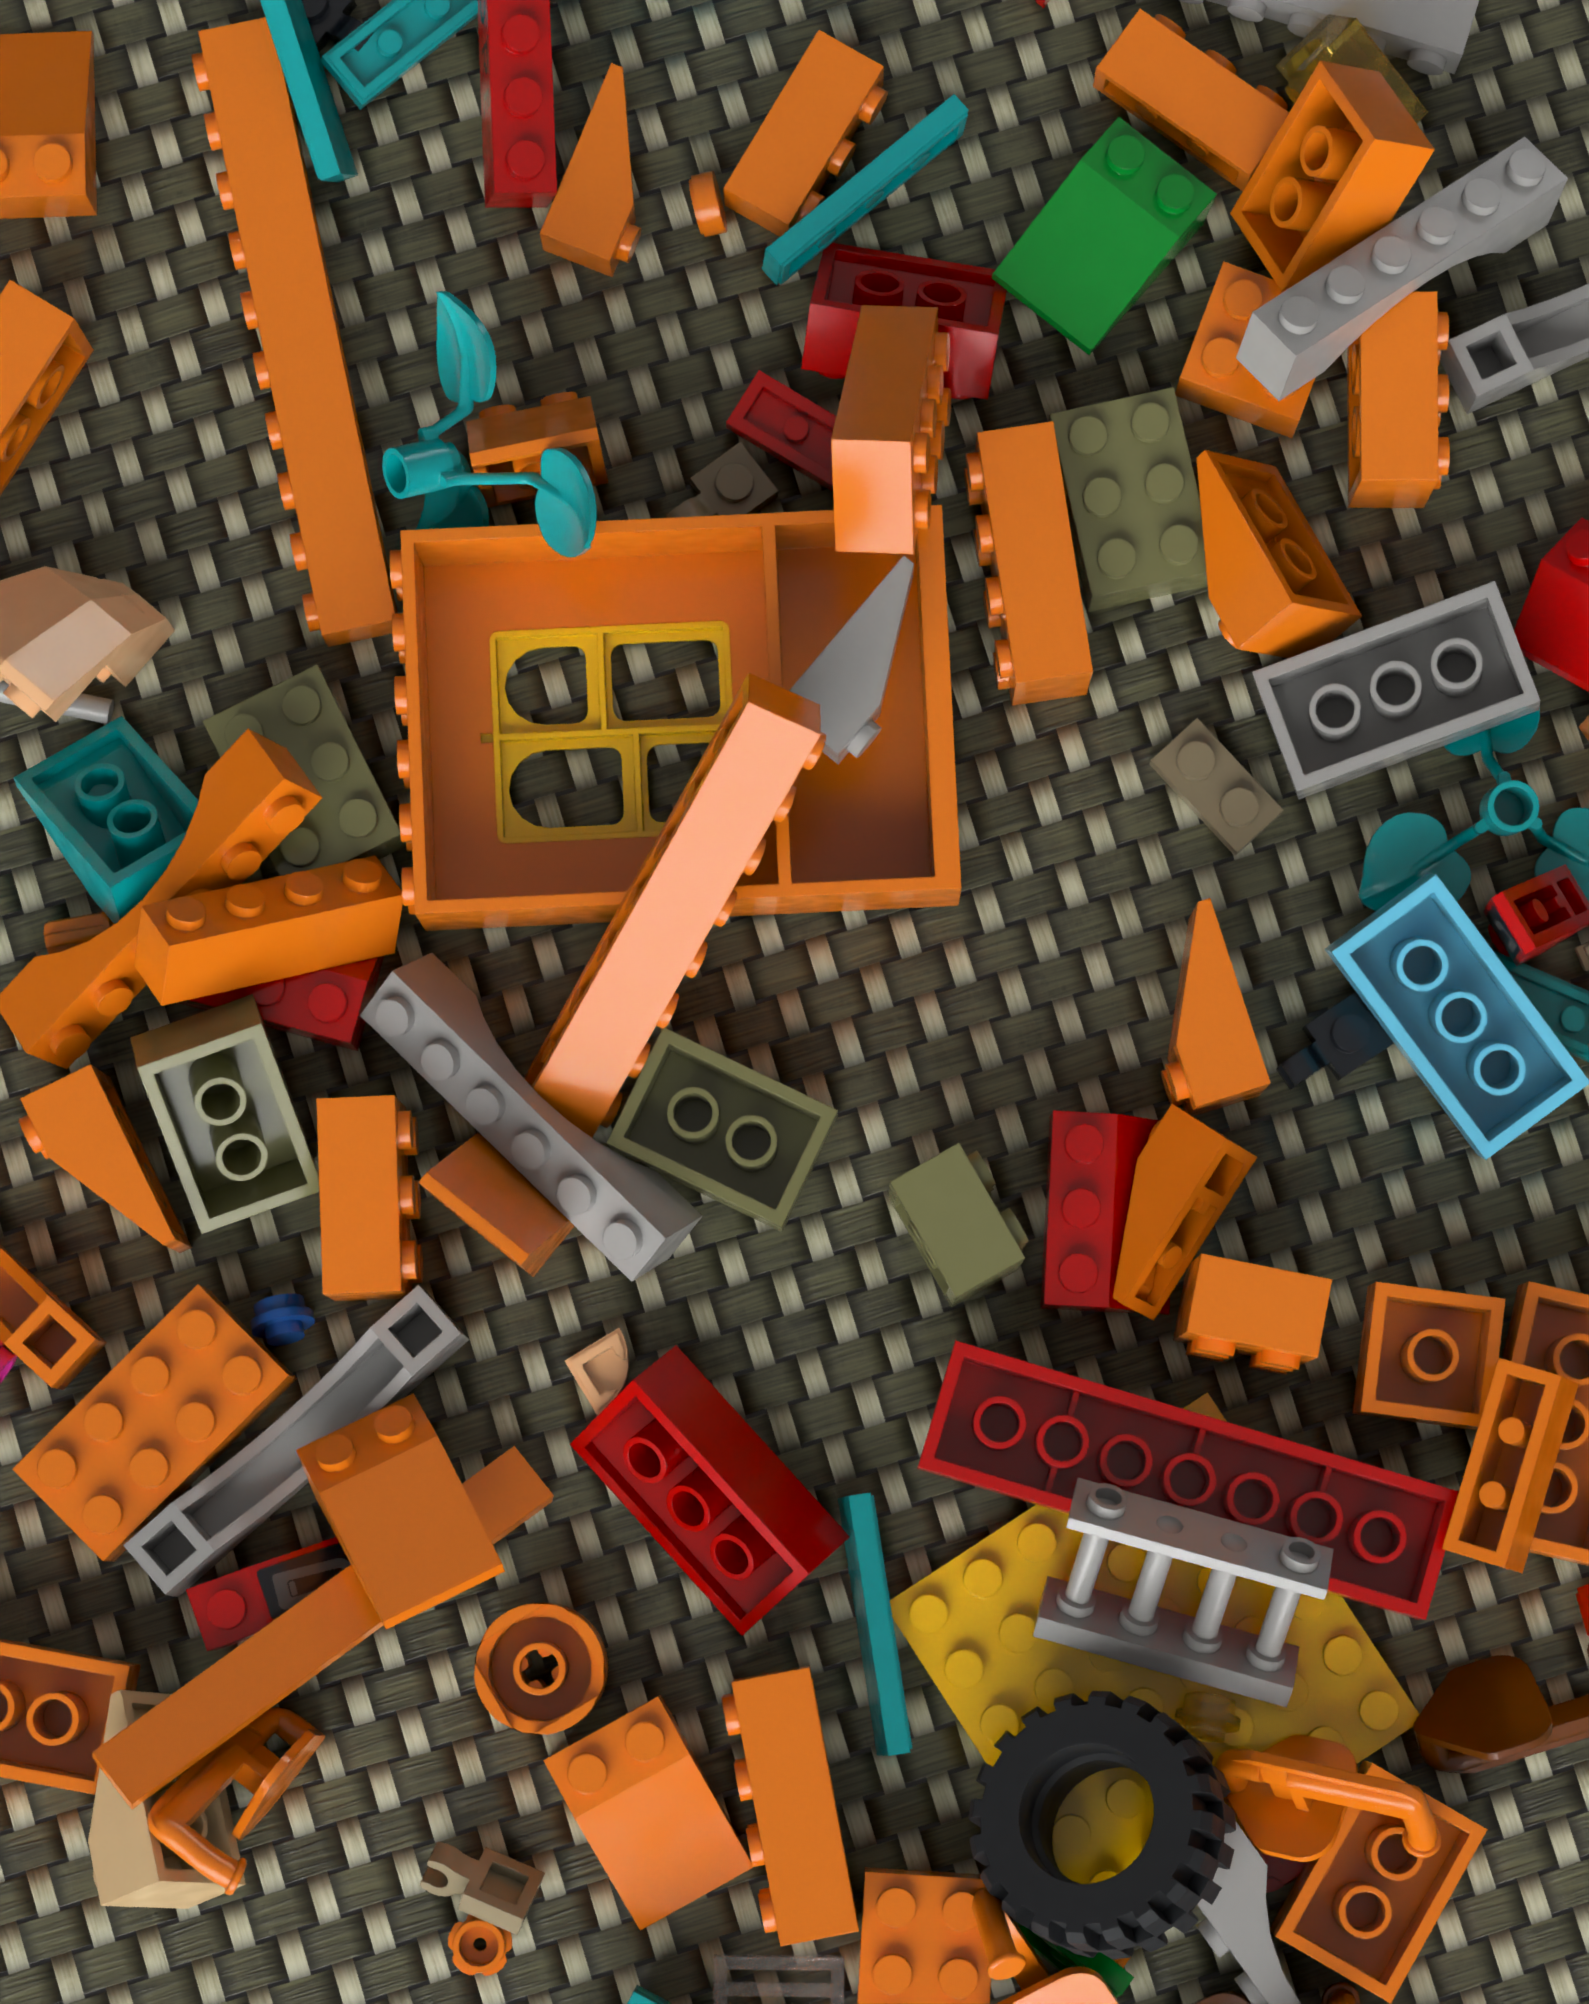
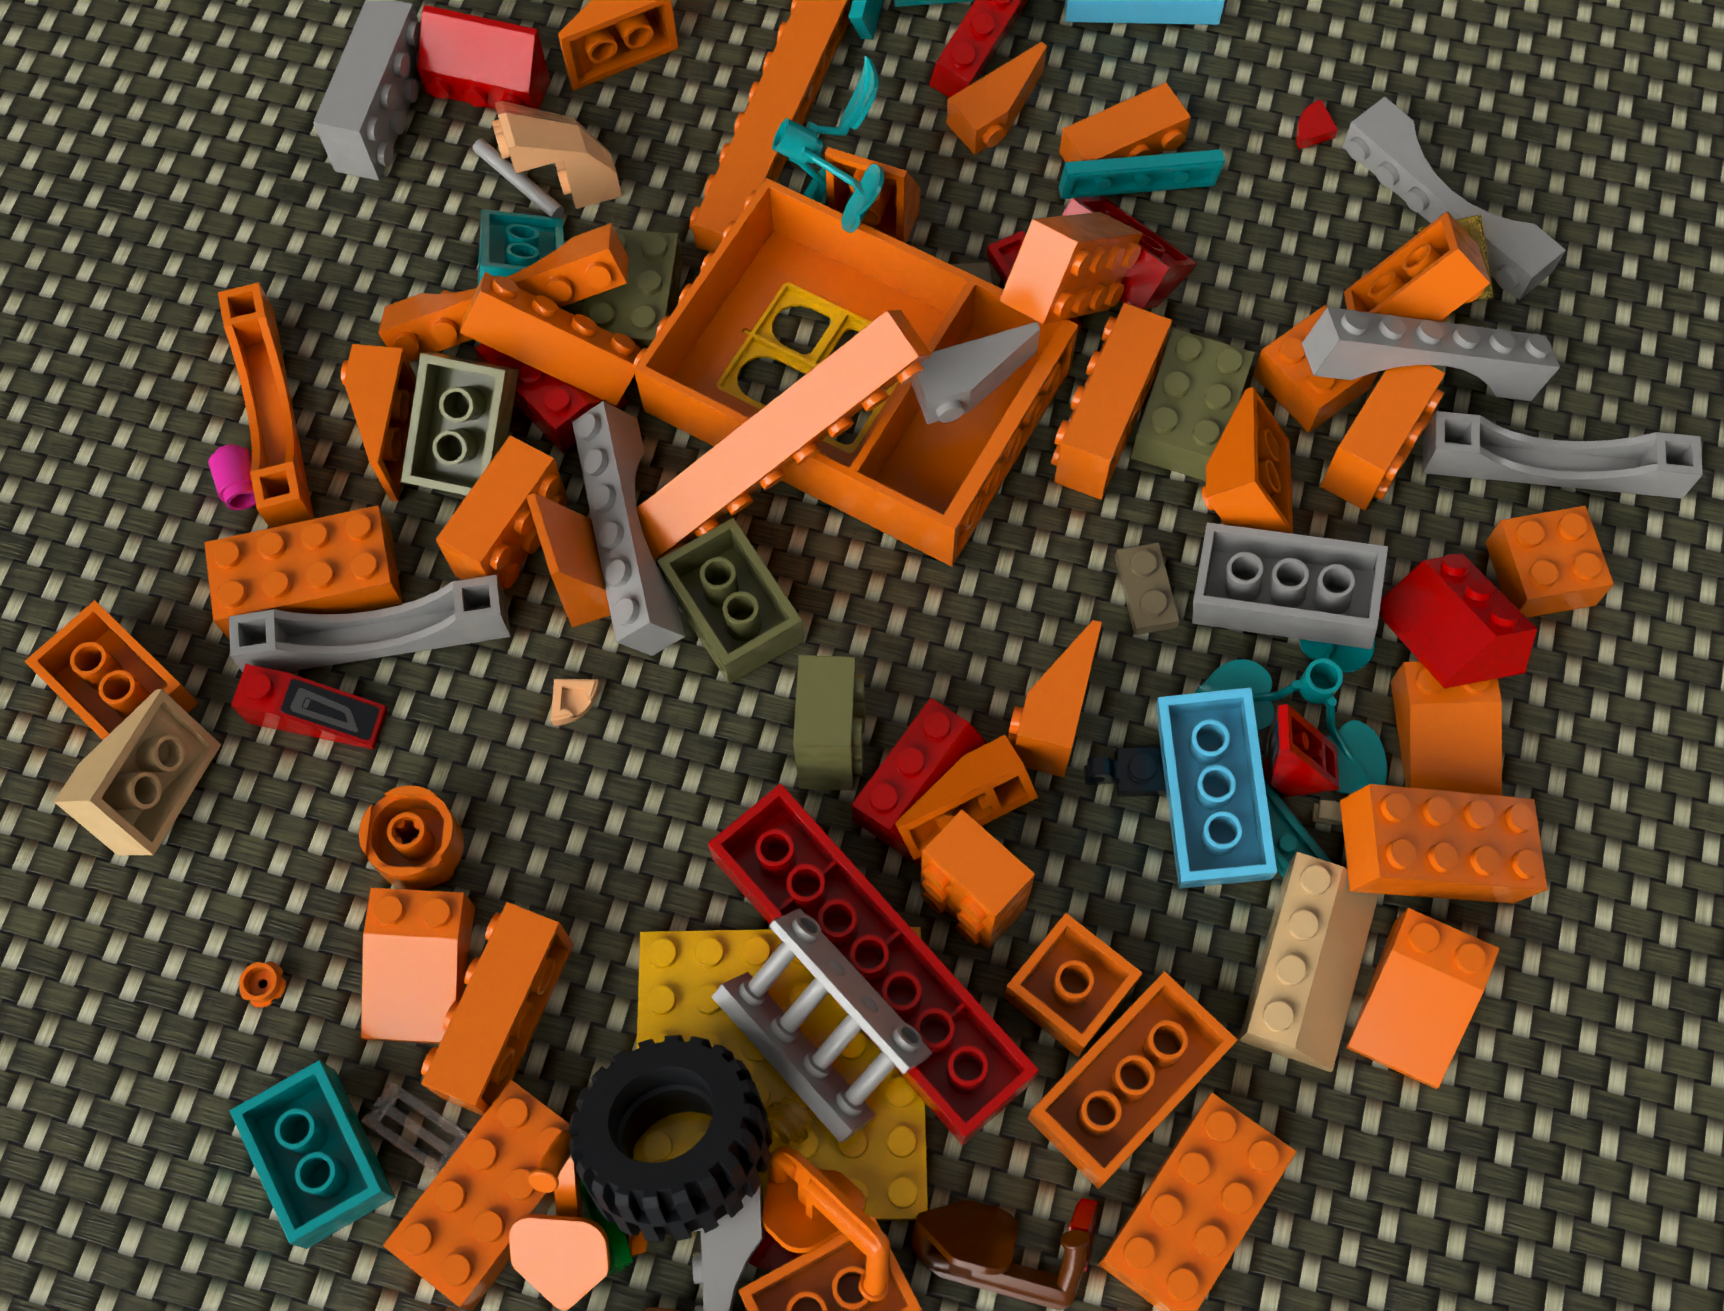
camera: 30 degrees right, 15 degrees down
orange tile [92,1446,554,1810] -> none
orange piece [147,1707,325,1896] -> none
blue plate [250,1293,315,1346] -> none
orange slope [296,1393,505,1630] -> none
dark tan plate [420,1842,545,1935] -> none
red slope [570,1345,850,1636] -> none
orange tile [689,171,728,237] -> none
teal tile [838,1492,913,1756] -> none
green slope [991,117,1217,355] -> none
orange brick [1093,9,1289,191] -> none
orange brick [1442,1358,1579,1573] -> none

